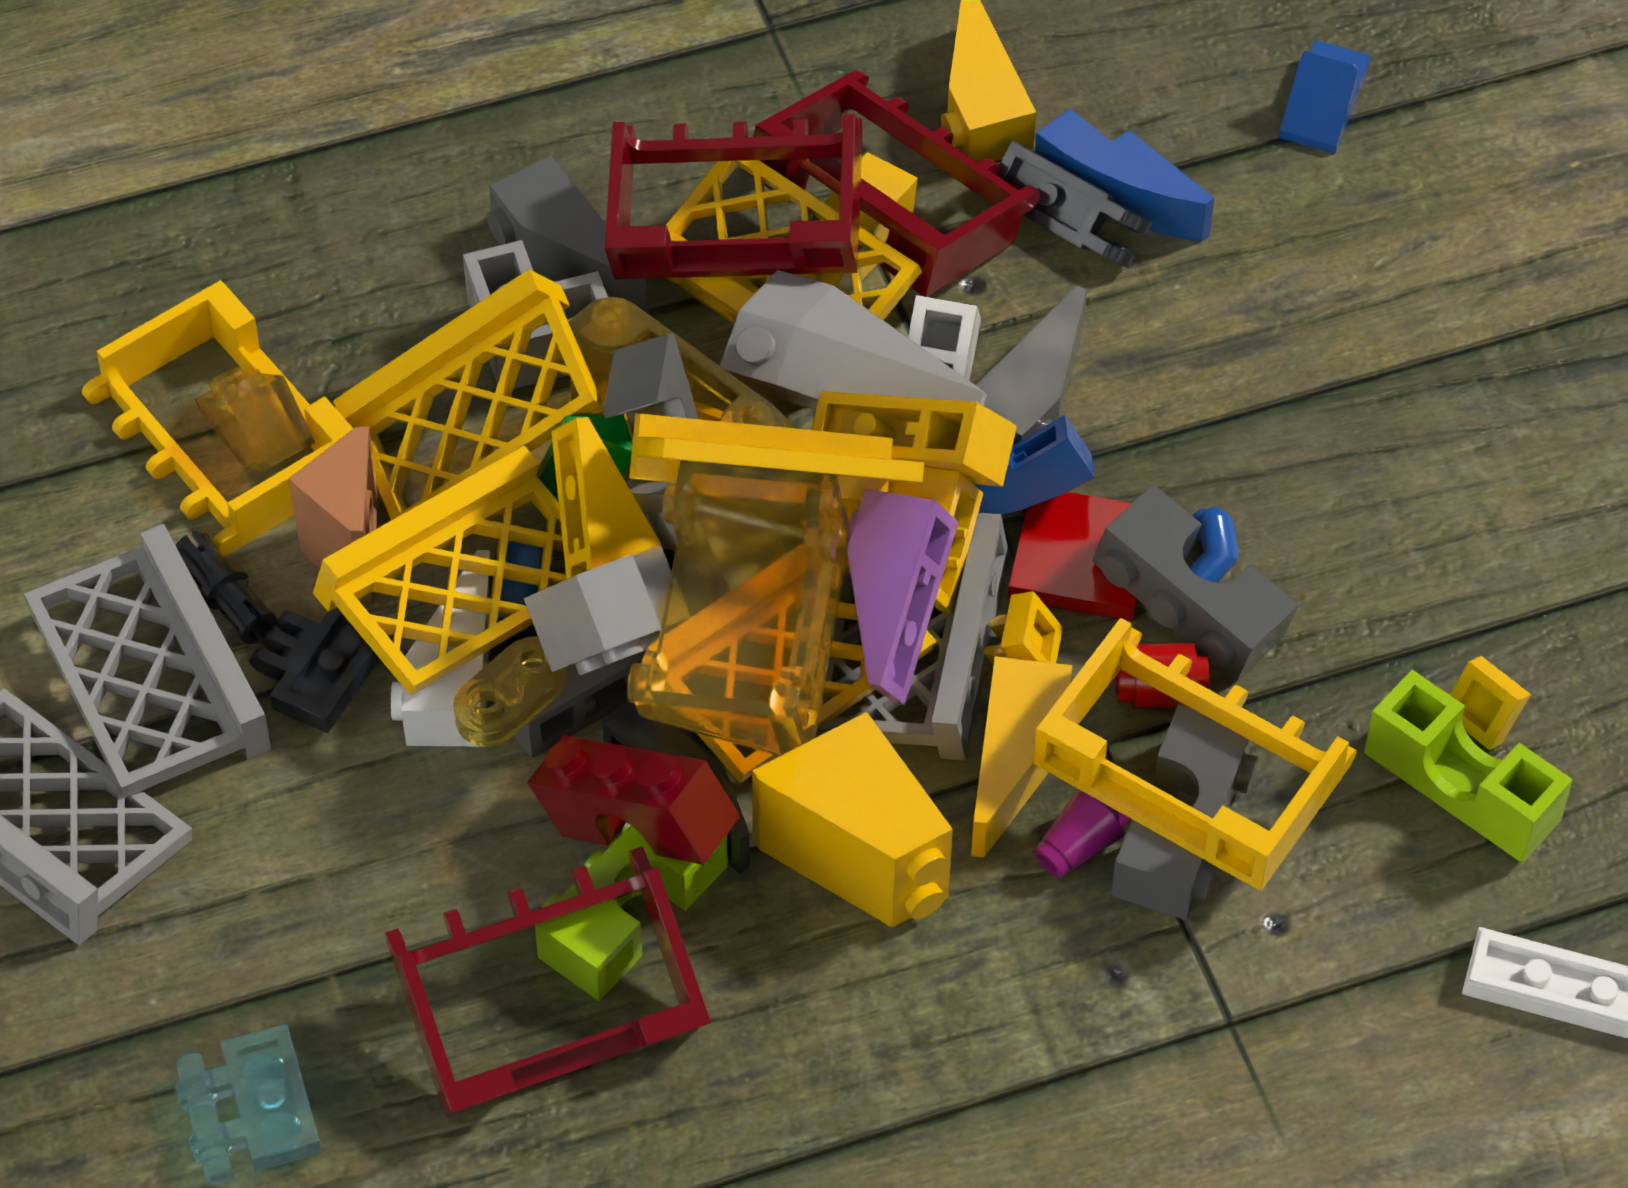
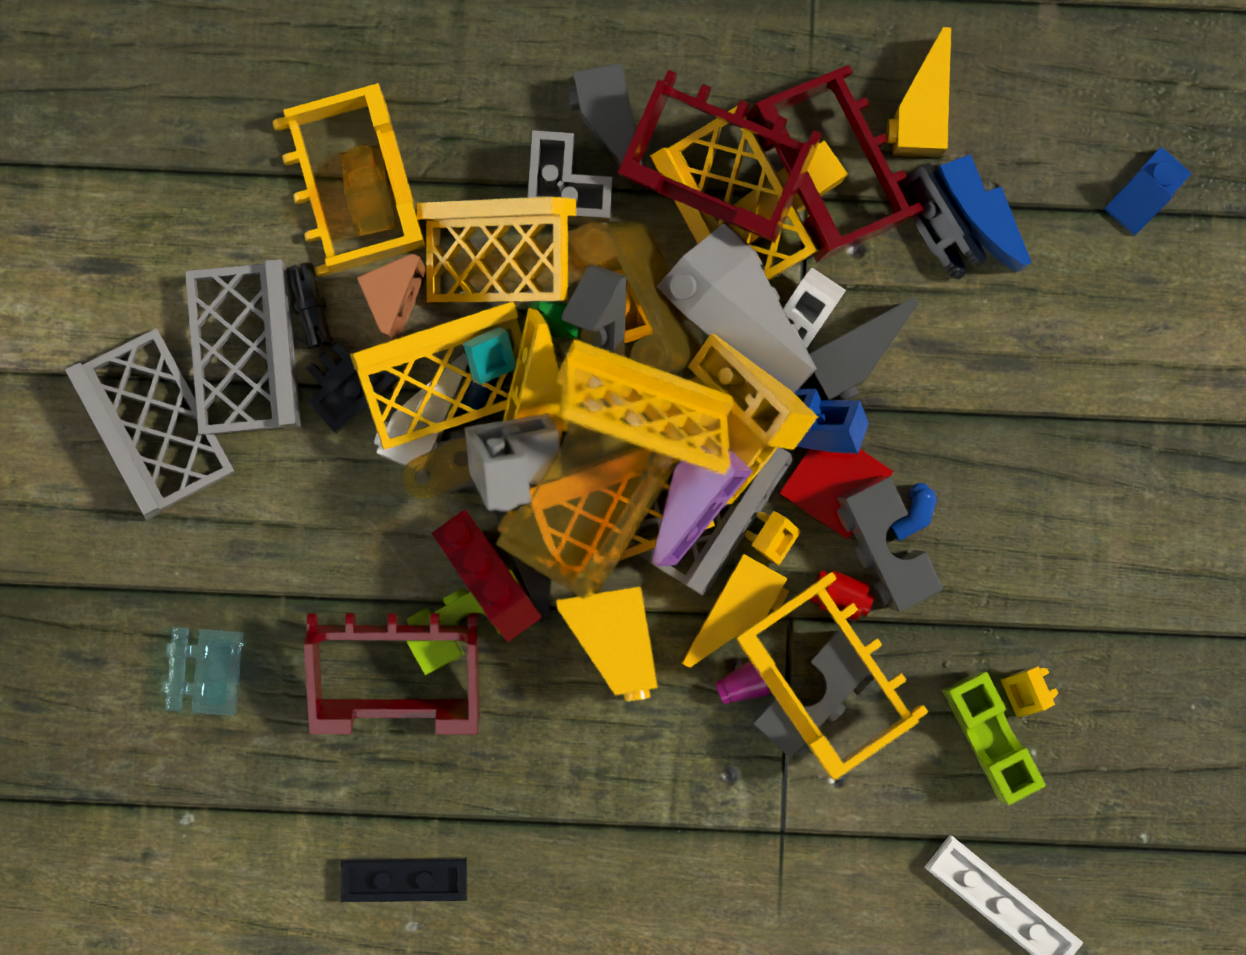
camera: 20 degrees right, 30 degrees up
none -> teal plate [463,327,516,385]

